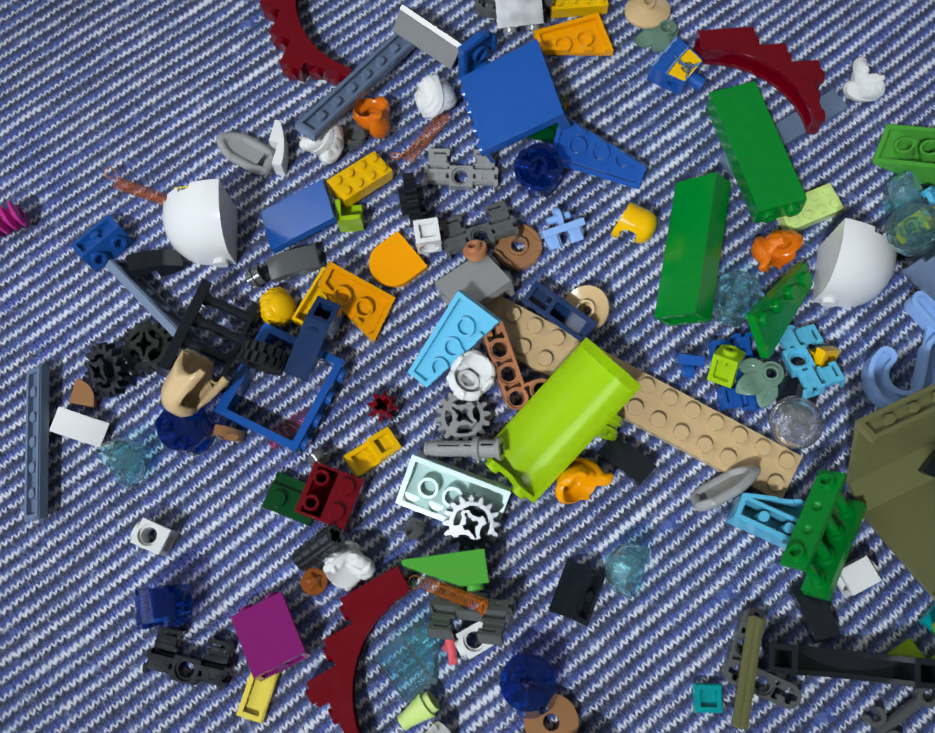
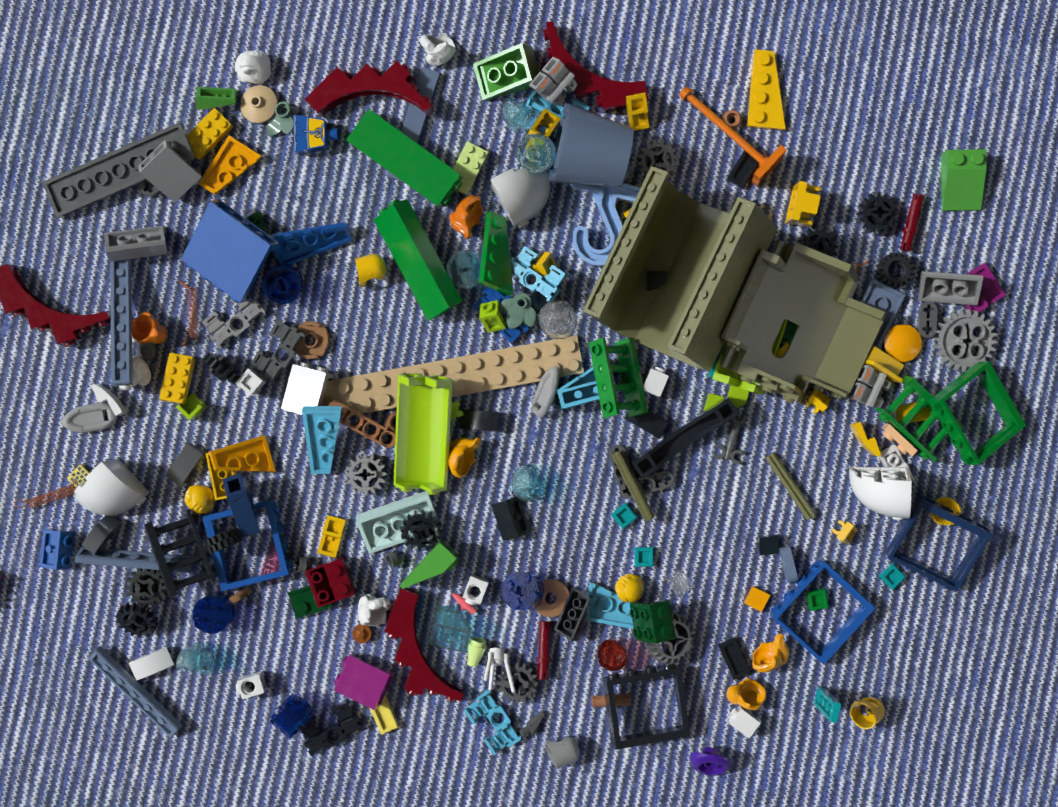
camera: 40 degrees left, 15 degrees up
medium nougat tile [69,378,98,409] -> none
tan hair [161,349,230,417] -> none
dark grey plate [245,265,267,288] -> none
tile [261,179,338,254] -> none
black axle [292,525,345,571] -> none
dark red gear [367,390,399,424] -> none
light orange tile [369,231,428,288] -> none
orange piece [408,575,488,616] -> none
white hair [414,74,457,118] -> none
light grey pin [424,437,505,461] -> none
dark grey piece [426,589,516,646] -> none
white hair [446,350,496,402] -> none
blue tile [458,29,498,80] -> none
nougat plate [463,239,487,262] -> none
dark blue slope [522,281,598,342] -> none
light blue hips [538,207,585,251] -> none
tan dish [565,285,610,333] -> none
blue tile [674,352,705,378] -> none

